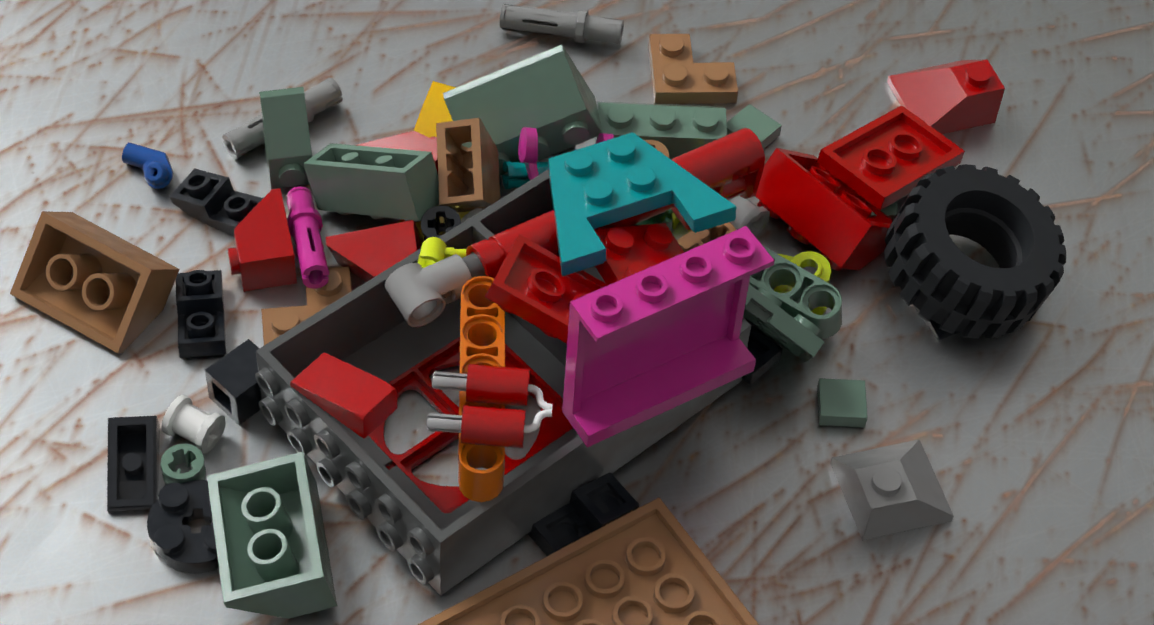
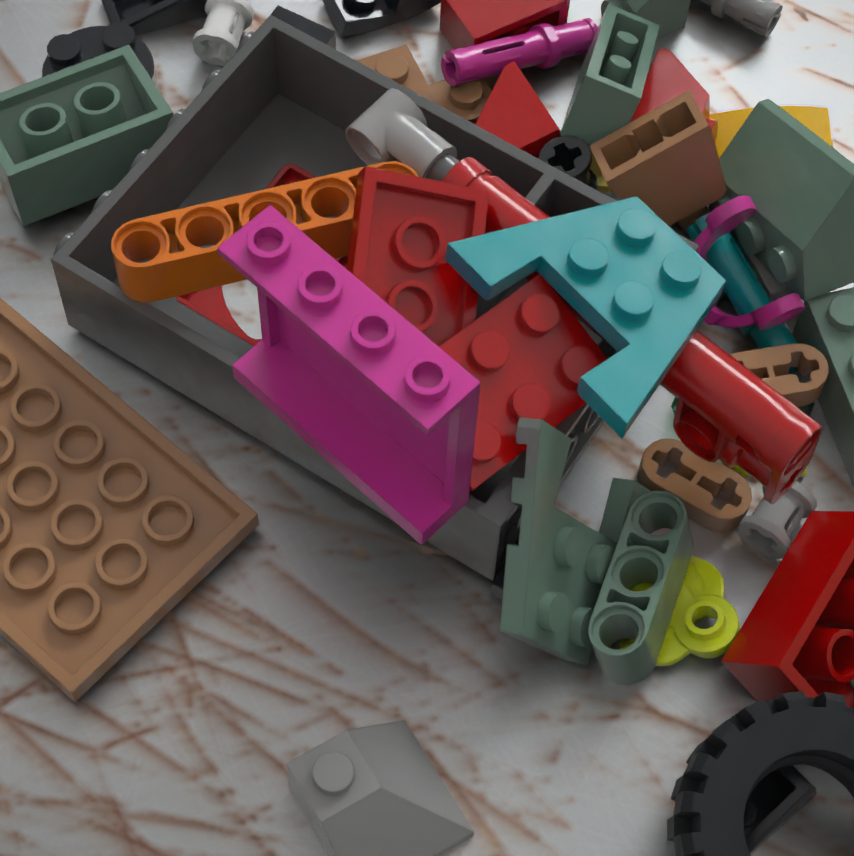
camera: 75 degrees right, 10 degrees up
sand green bush [160,444,206,485] -> none
red slope [290,352,398,439] -> none
neon yellow hand [418,237,466,268] -> none
red piece [426,364,553,448] -> none
black slope [528,472,640,556] -> none
sand green tile [817,378,868,427] -> none

